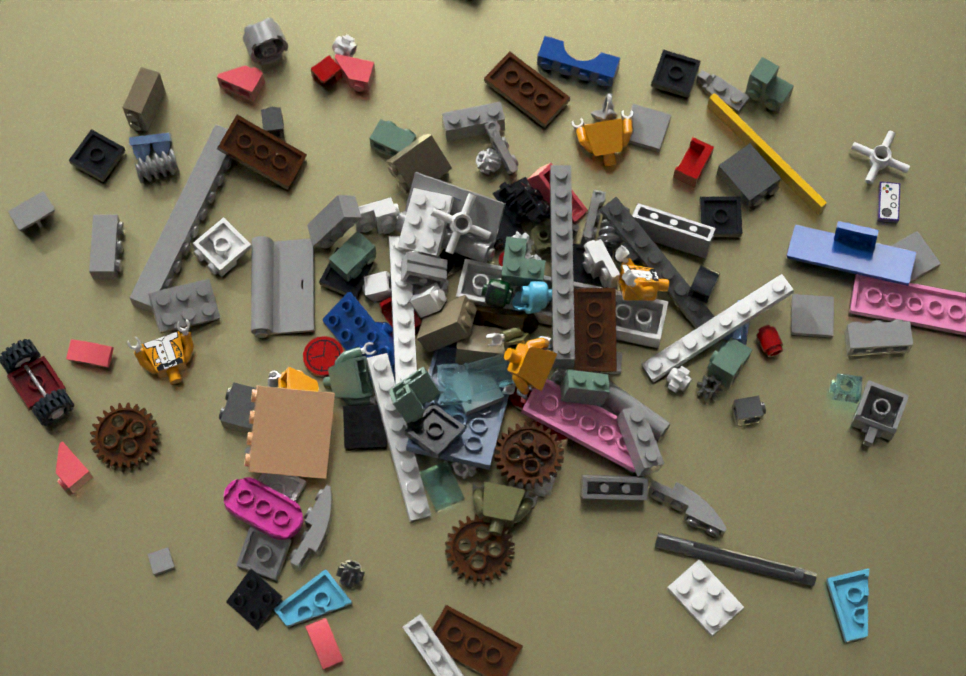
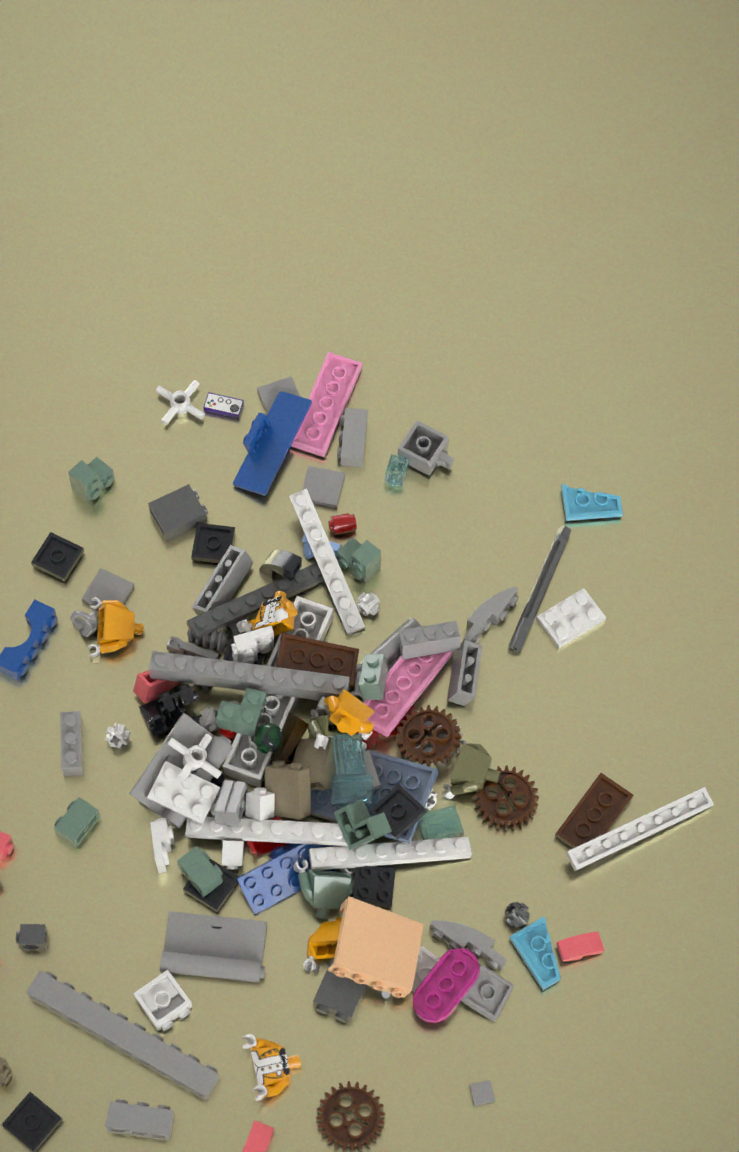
camera: 85 degrees left, 5 degrees down
light blue tile [129,133,172,162] -> none
light grey piece [134,149,179,184] -> none
light grey plate [148,279,220,334] -> none
reddish brown plate [217,114,307,190] -> none
black hinge [226,568,283,630] -> none
red tile [303,336,344,378] -> none
light grey brick [307,195,361,248] -> none
dark tan brick [387,134,452,195] -> none
reddish brown plate [484,51,570,128] -> none
light grey hinge [484,119,519,175] -> none
medium azure head [512,281,552,314] -> none
olive brick [531,223,551,257] -> none
red panel [673,137,714,188] -> none
light grey hinge [696,70,750,114] -> none
dark grey gear [696,375,723,402] -> none
yellow tile [707,93,826,215] -> none
dark grey brick [732,395,766,426] -> none

